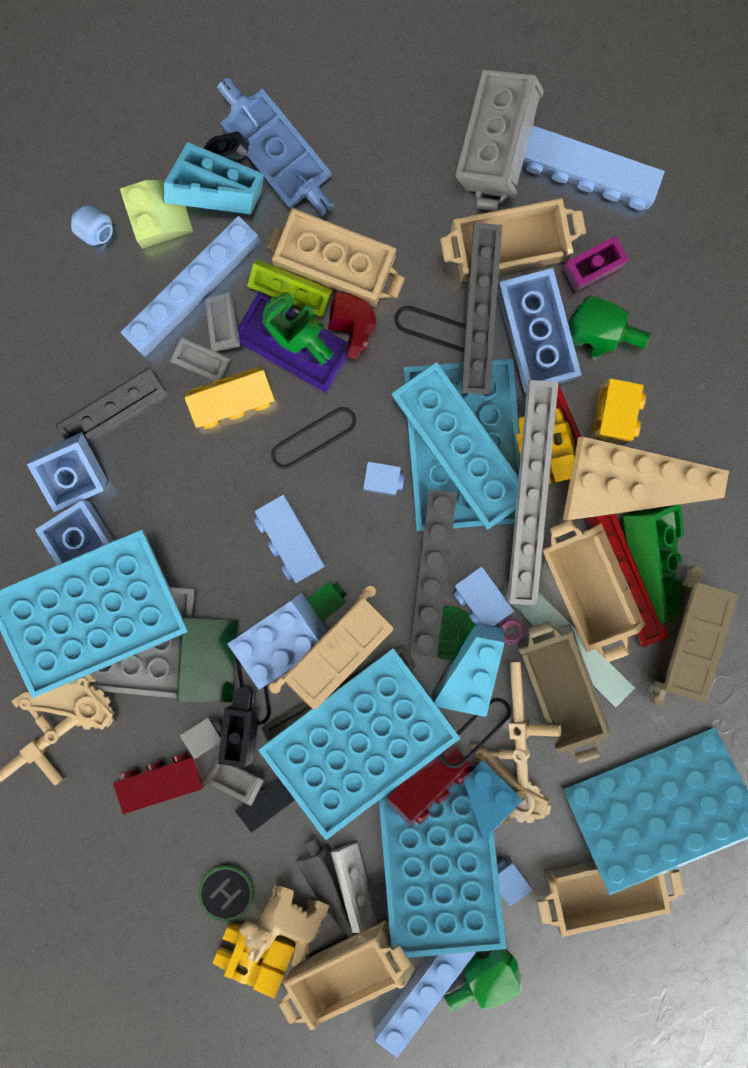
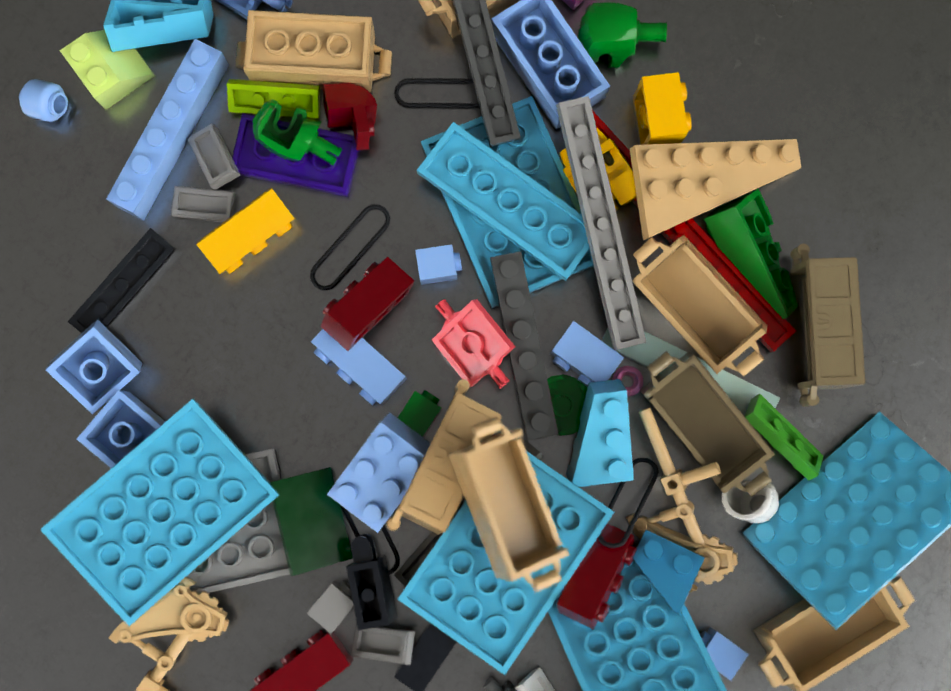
camera: 20 degrees left, 5 degrees down
none -> dark red brick [320,256,415,351]
none -> coral plate [432,299,515,389]
none -> tan container [448,417,569,592]
none -> white hair [722,480,779,523]
none -> bright green plate [745,394,824,480]

